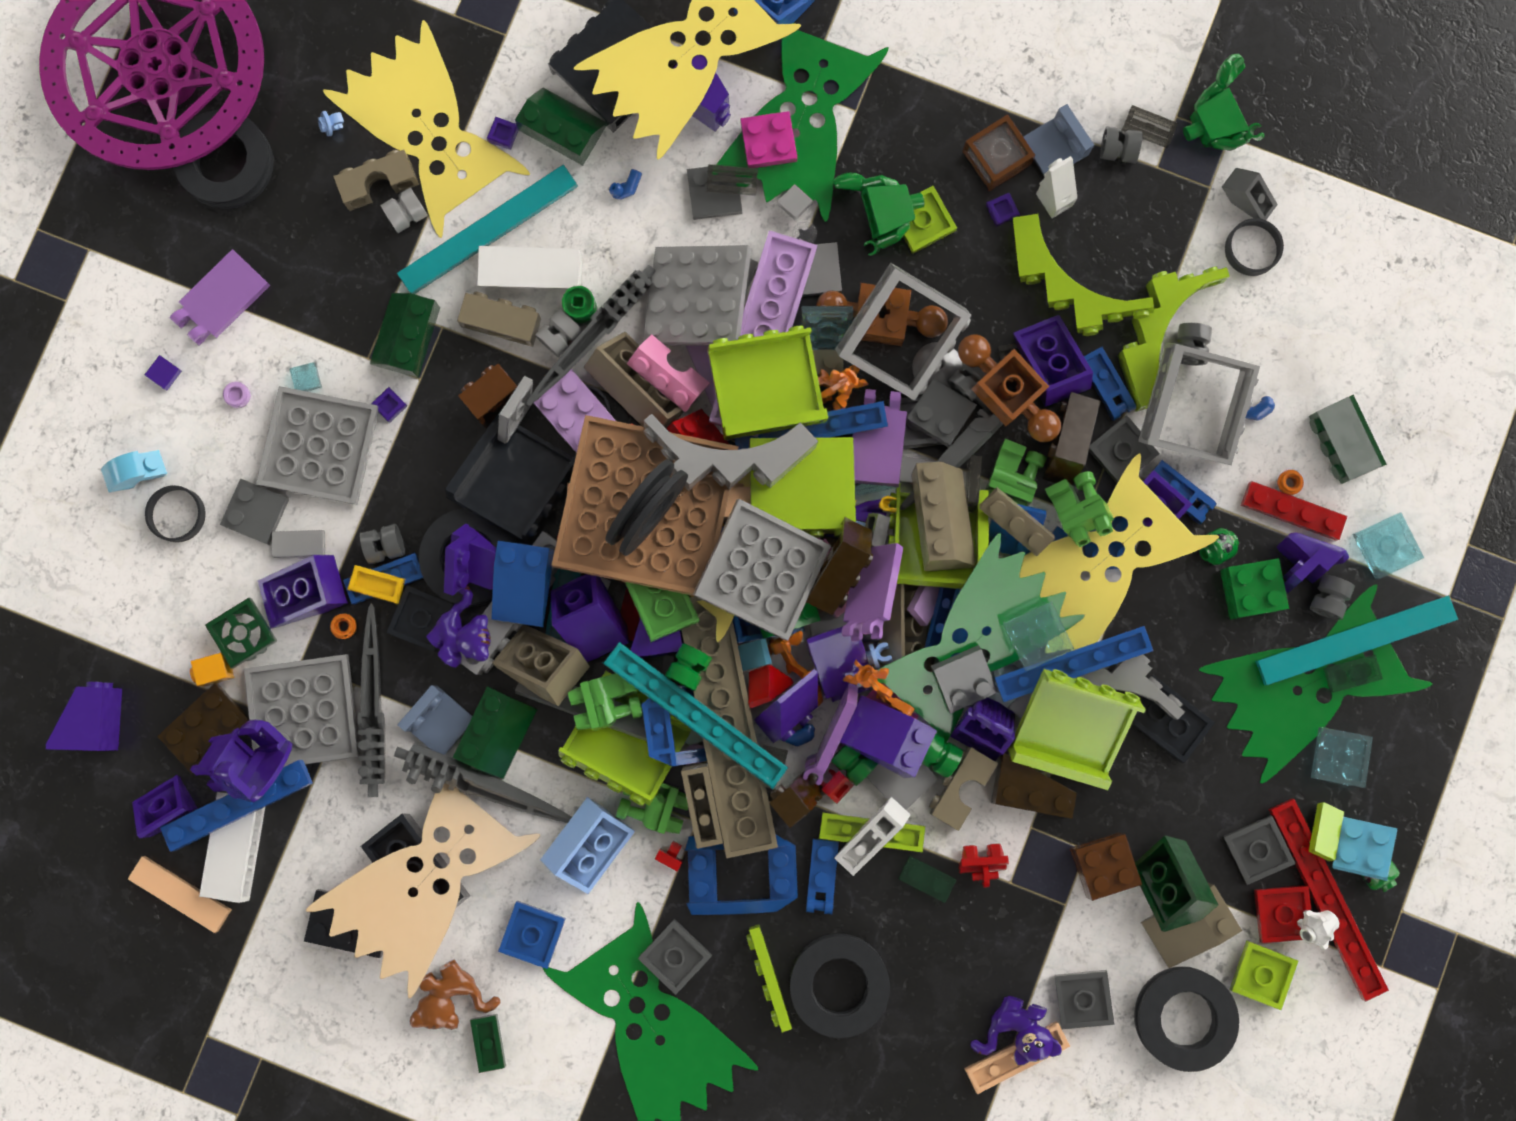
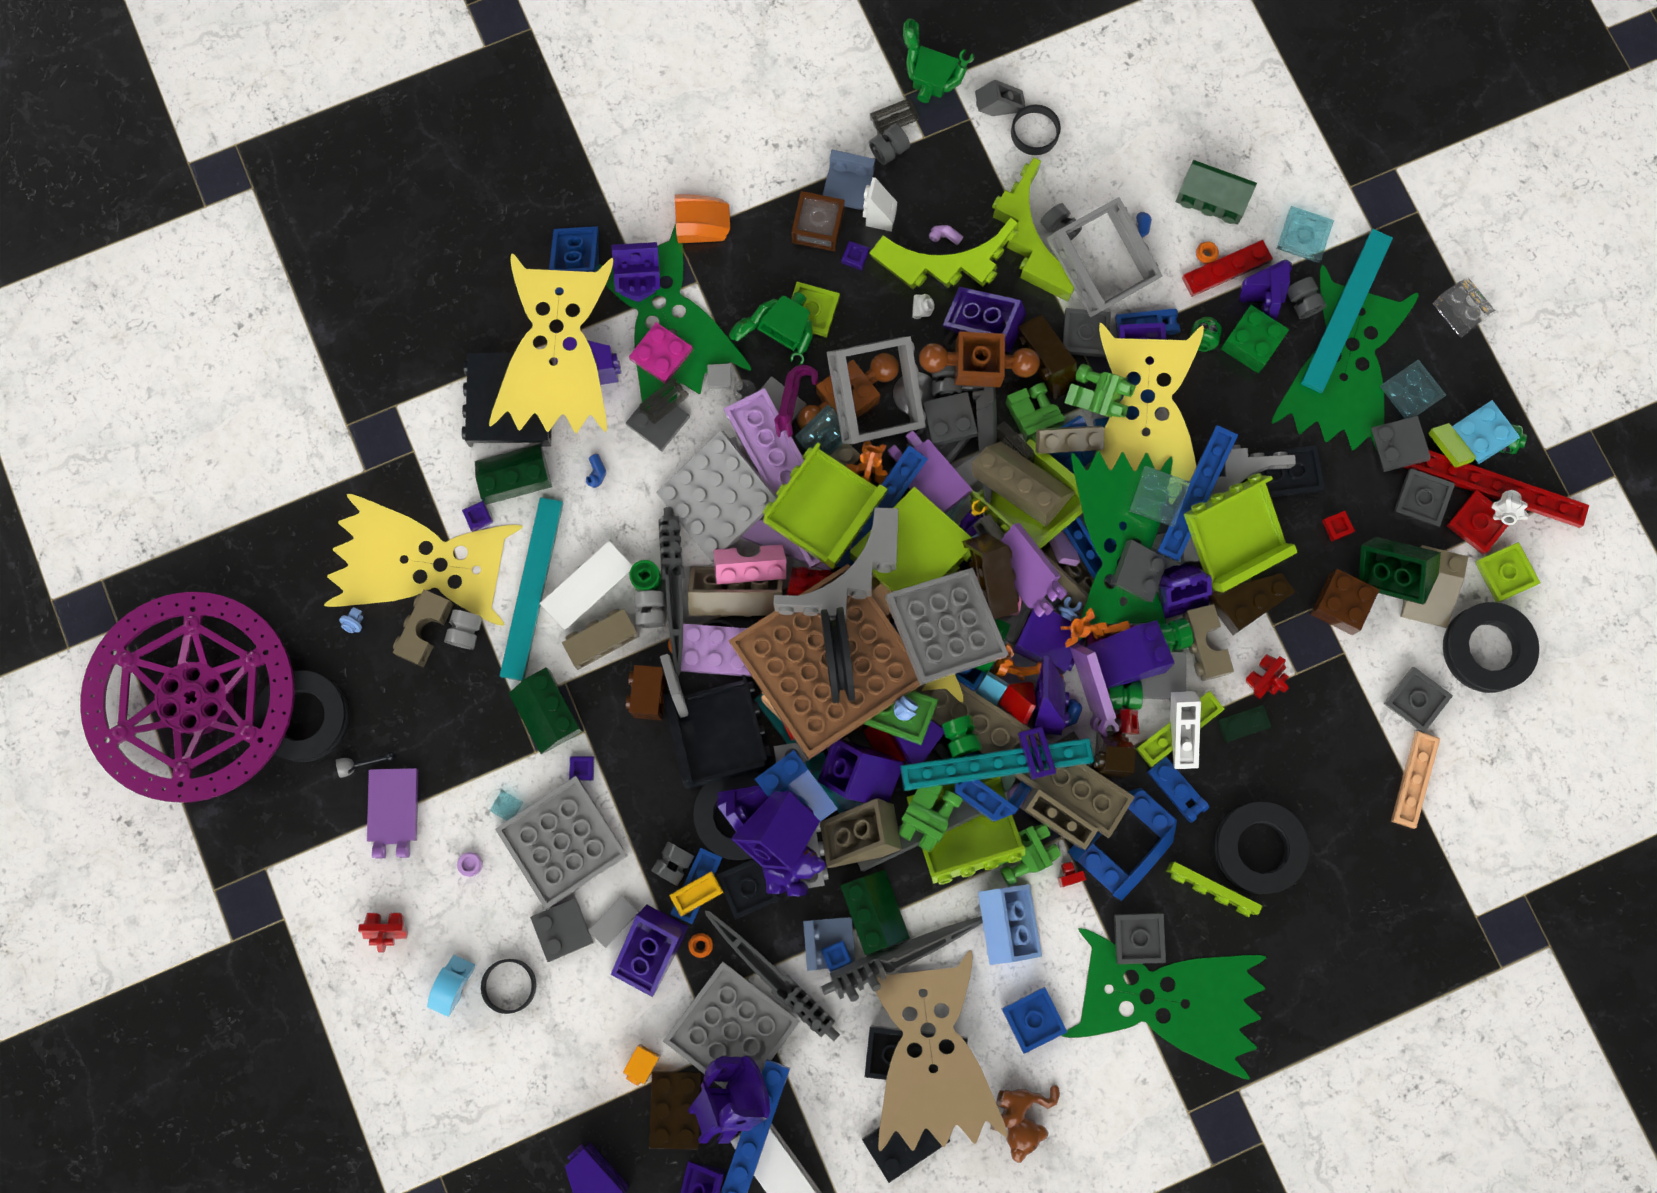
camera: 45 degrees left, 5 degrees down
dark purple tile [144,355,182,391] -> none
dark green piece [205,597,277,669] -> none
dark green plate [470,1014,506,1073] -> none
dark purple animal [970,996,1062,1065] -> none
blue plate [1084,347,1136,421] -> none
clear green plate [1323,654,1383,693] -> none
none -> hinge [336,752,395,778]
none -> red hips [358,913,408,953]
none -> dark purple piece [611,242,660,302]
none -> orange slope [675,194,730,243]
none -> dark purple slope [731,791,820,870]
none -> magenta piece [774,365,818,437]
none -> blue tile [821,940,852,972]
none -> light blue plate [894,695,919,720]
none -> white plate [912,294,934,319]
none -> lavender arm [929,225,963,245]
none -> dark purple tile [1018,727,1056,780]
none -> red plate [1322,511,1355,542]
none -> dark grey plate [1371,416,1431,472]
none -> clear slope [1432,277,1497,338]

